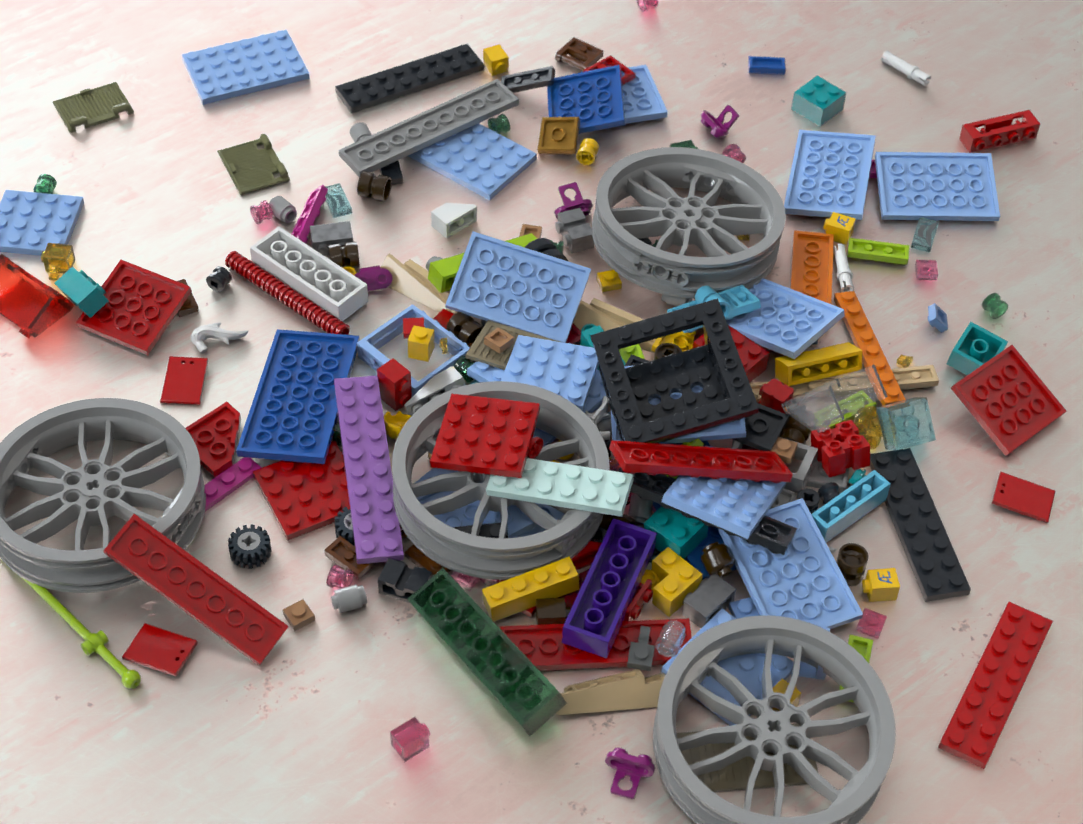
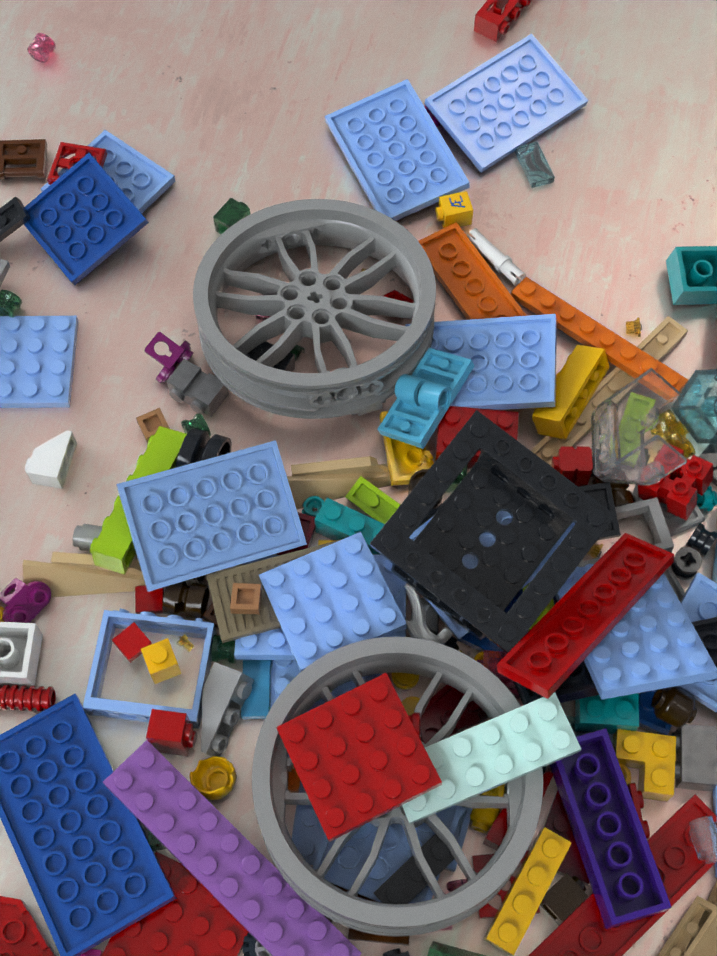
camera: 35 degrees left, 15 degrees up
pearl gold tile [537,117,580,154] -> none
yellow wheel [576,138,599,165] -> none
yellow plate [596,270,622,293] -> none
dark grey plate [627,626,655,671] -> none
magenta bracket [700,105,739,139] -> none
clear pink wheel [722,144,746,163] -> none
blue tile [748,56,786,74] -> none
medium nougat plate [771,437,798,464] -> none
teal brick [791,75,846,127] -> none
lime plate [847,238,909,265] -> none
clear pink plate [915,260,938,280] -> none
medium blue plate [928,303,948,333] -> none
clear green wheel [982,293,1008,319] -> none

